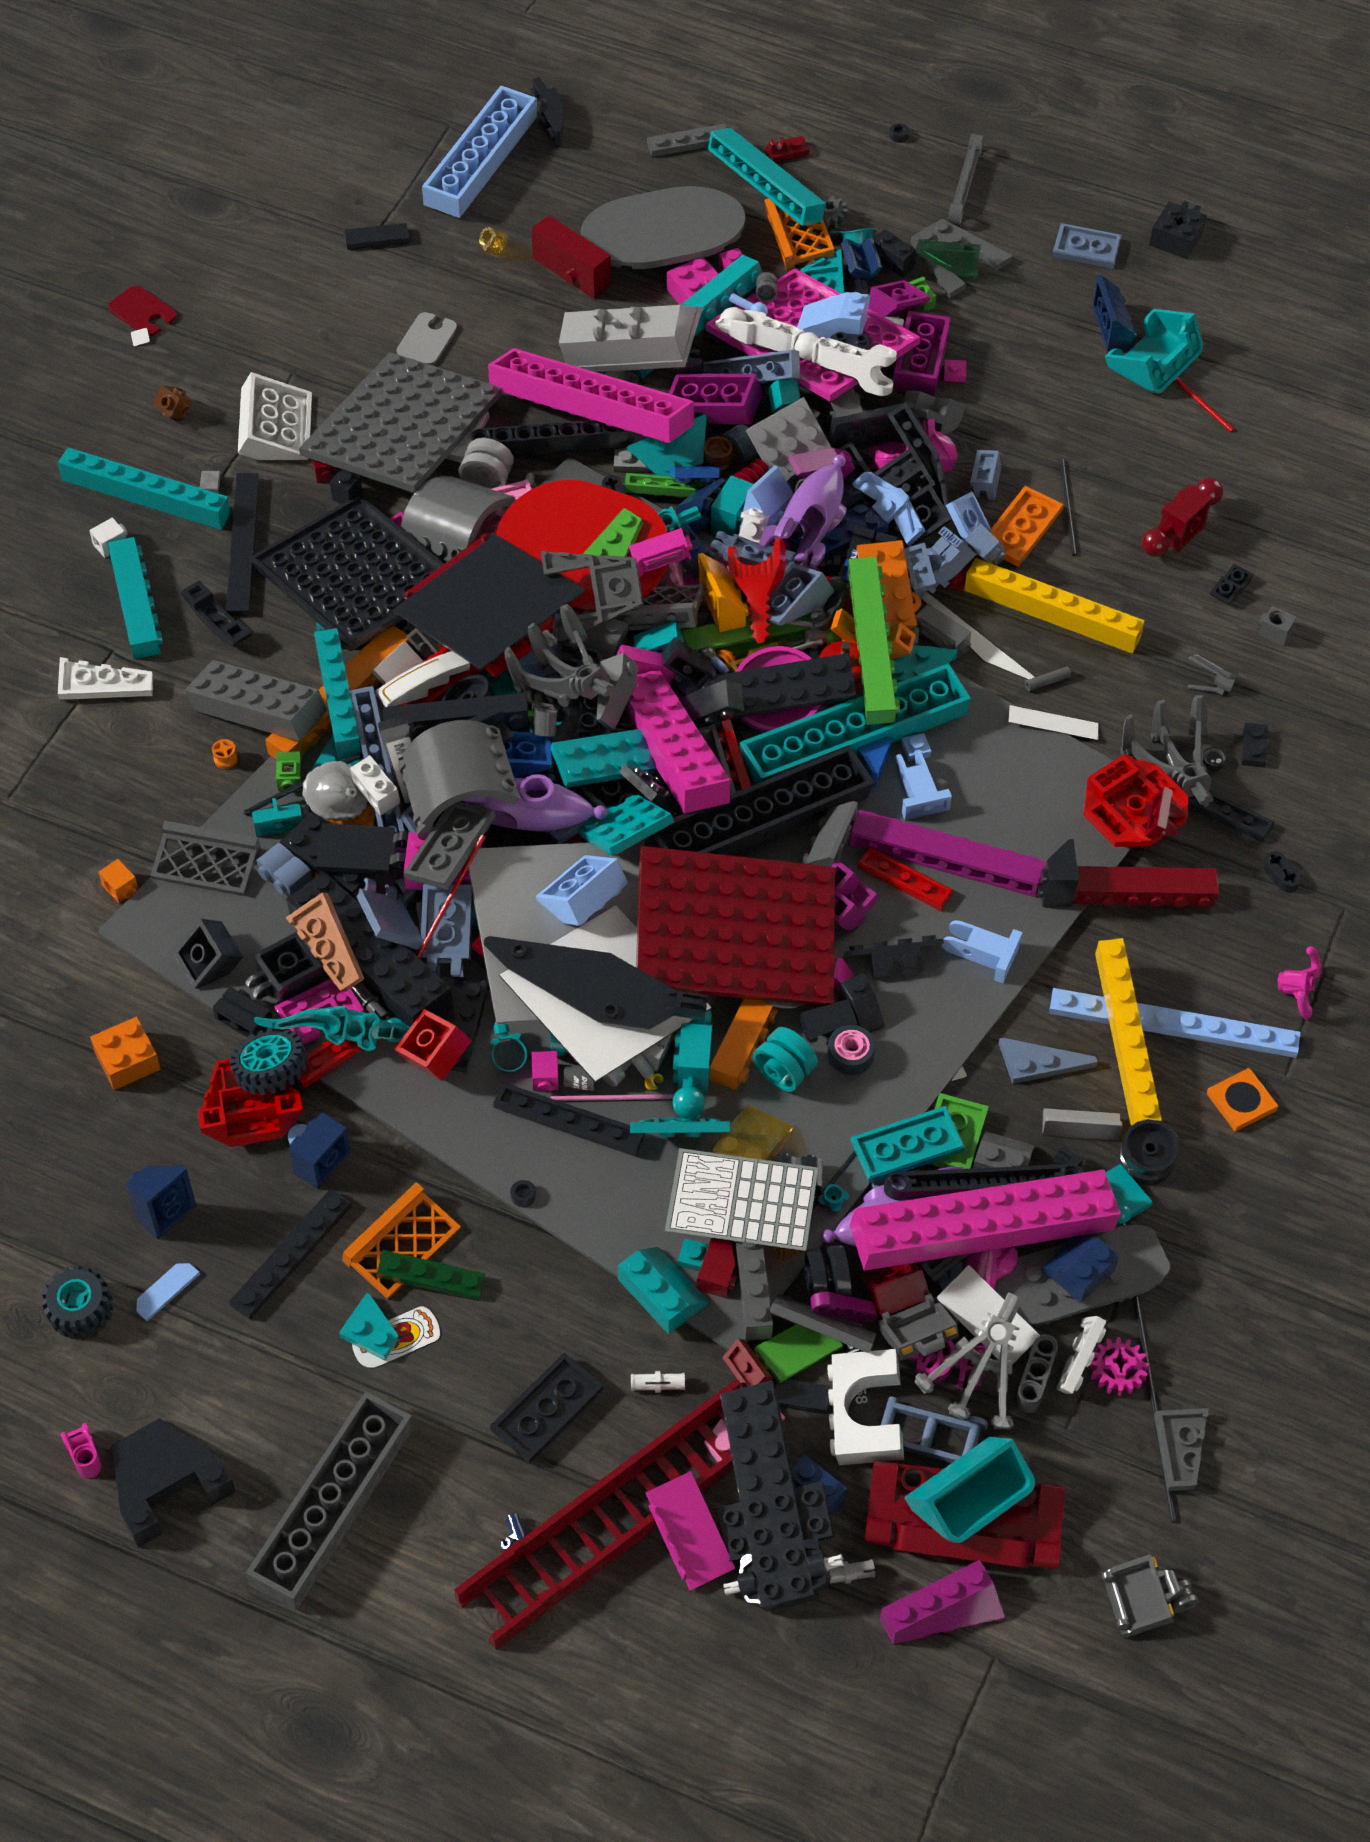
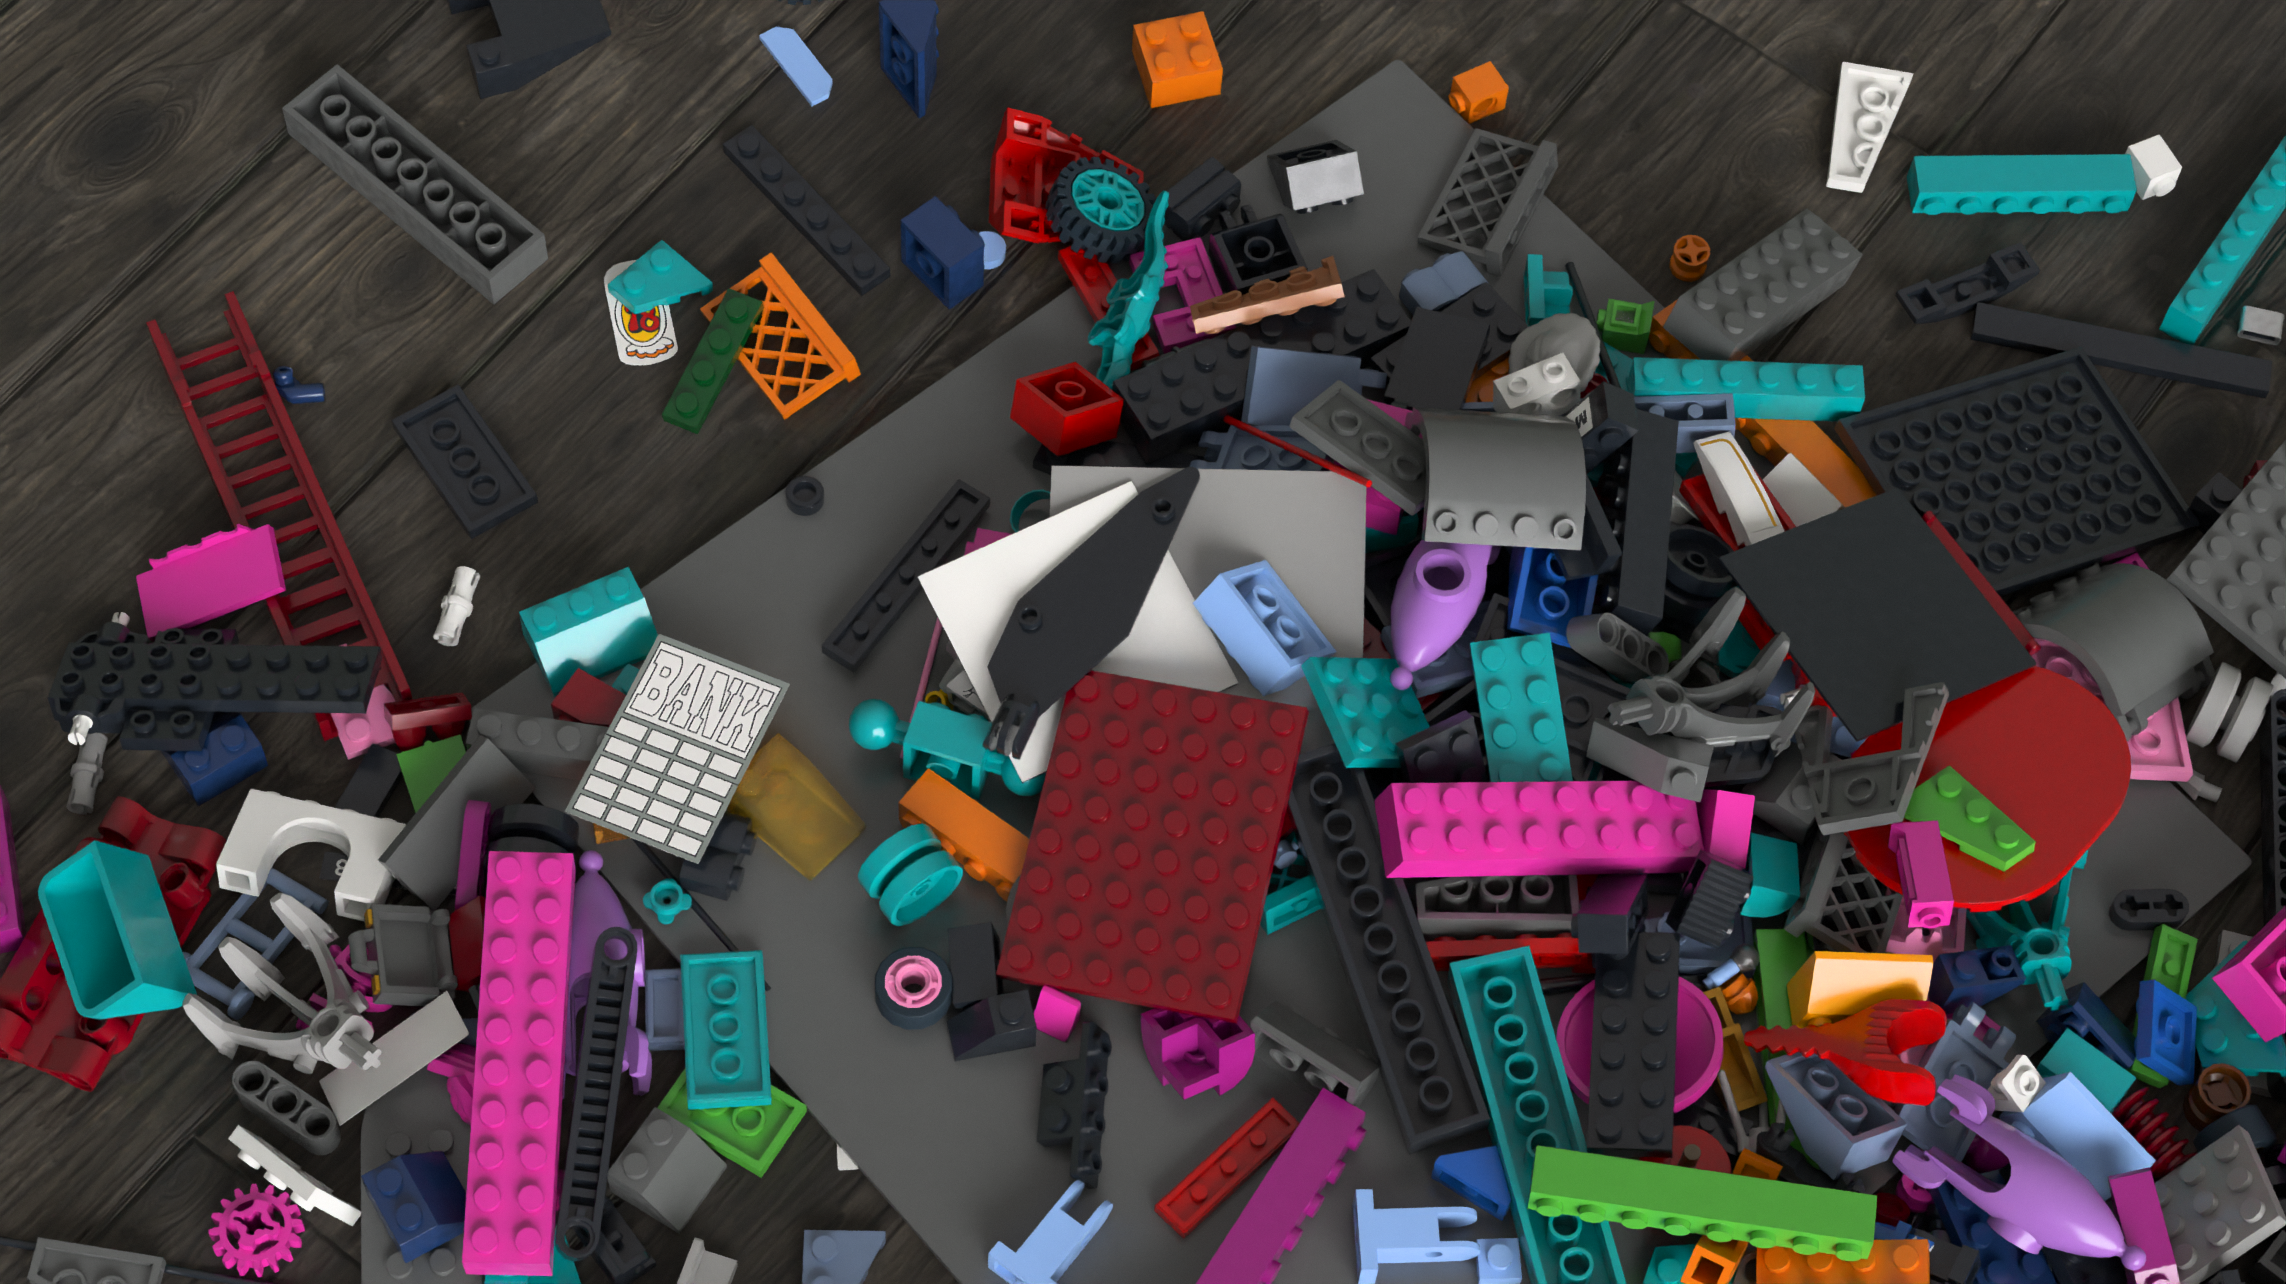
camera: 100 degrees right, 5 degrees up
teal wing [630,1117,730,1137] -> none

